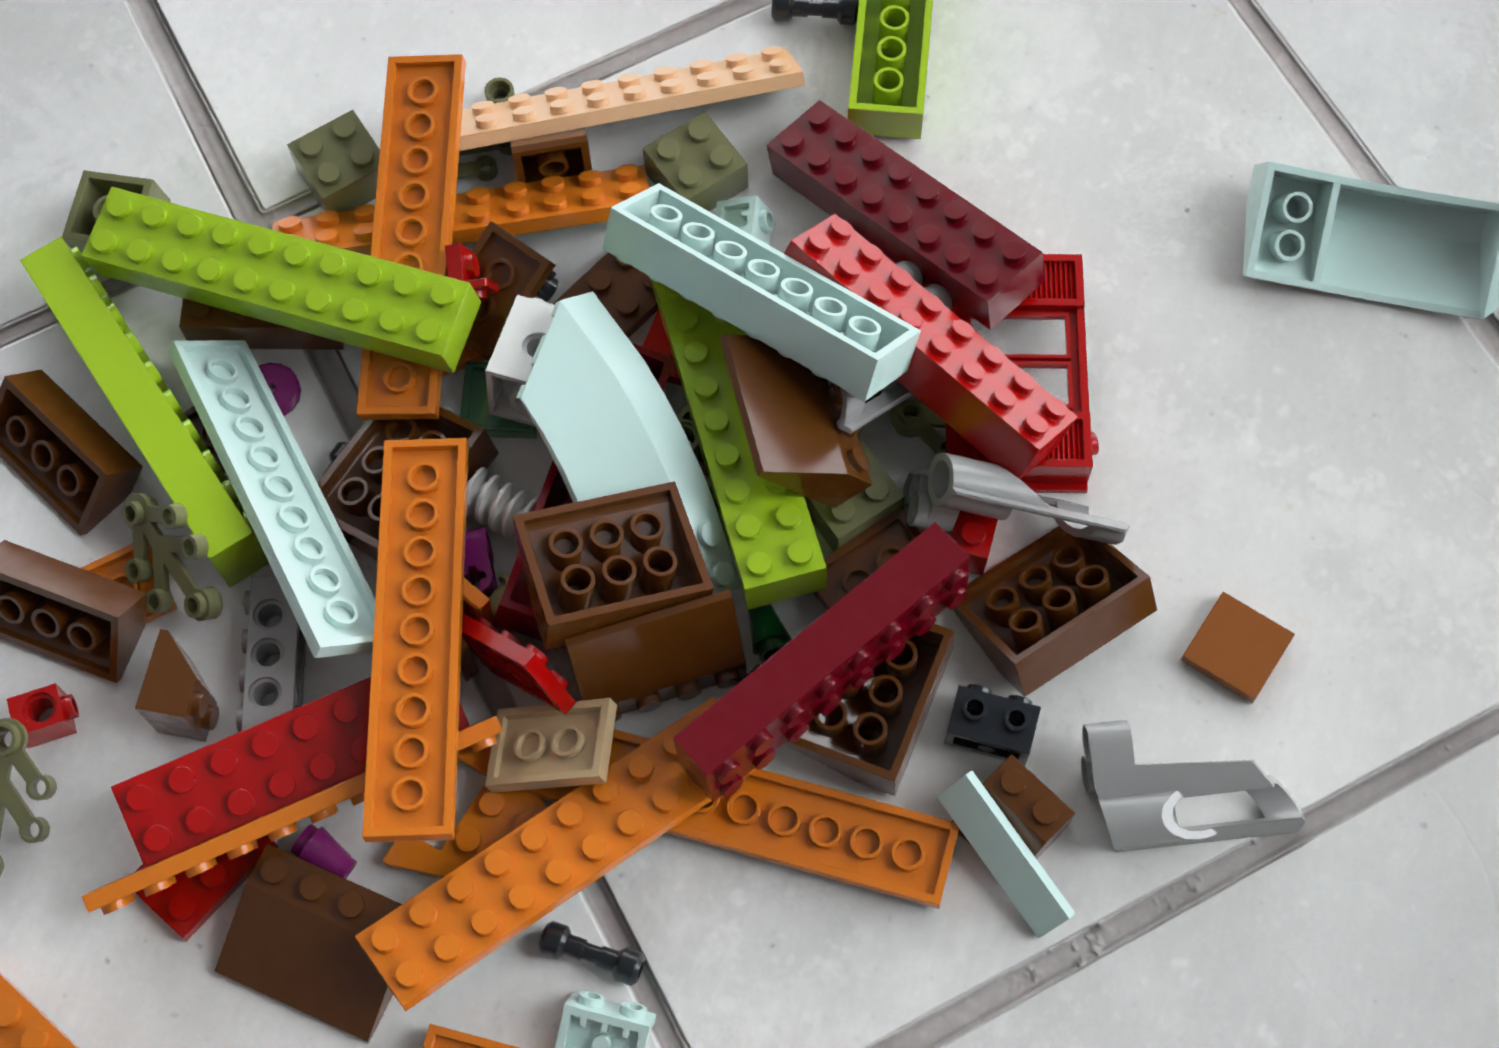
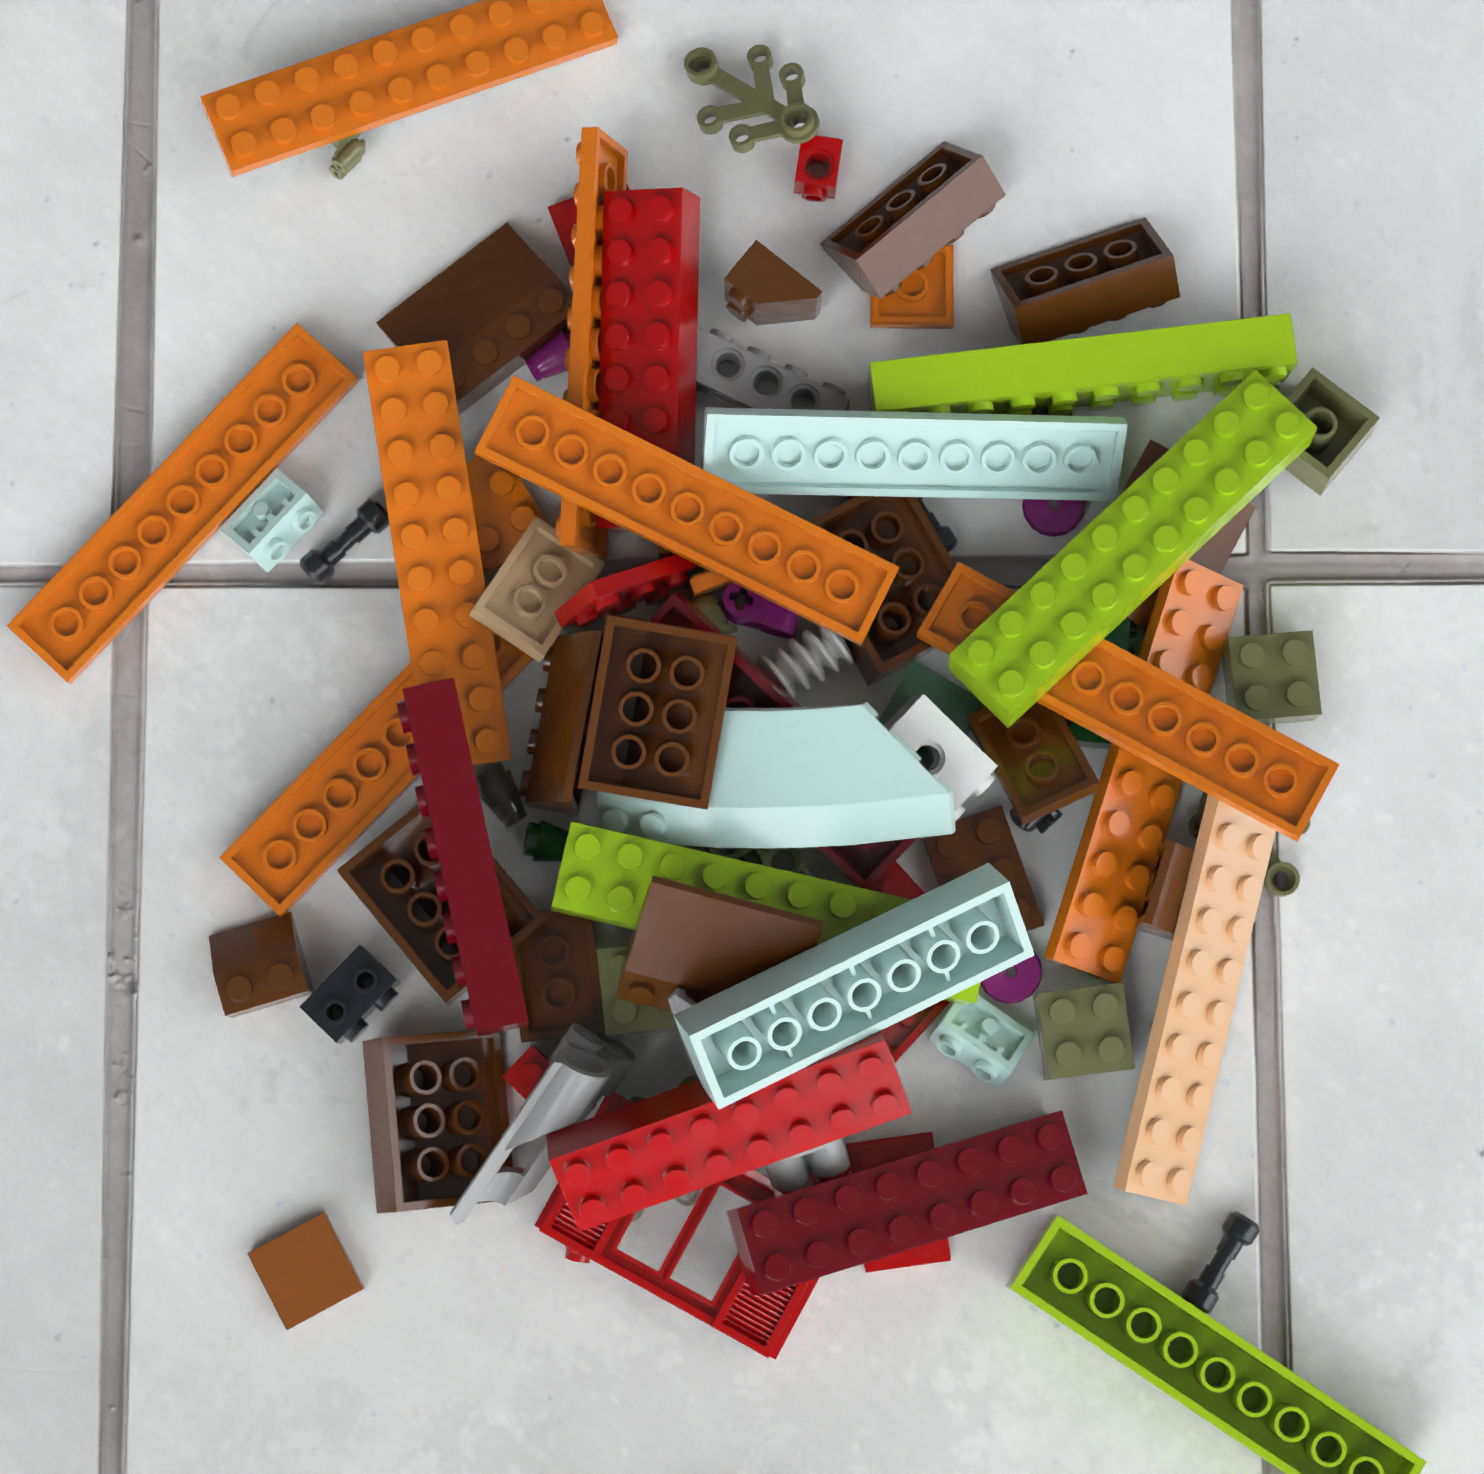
camera: 115 degrees right, 15 degrees up
olive plant [122,492,223,621] -> none
red bracket [445,243,499,302] -> none
light aqua tile [936,771,1075,939] -> none
light grey panel [1081,720,1306,853] -> none

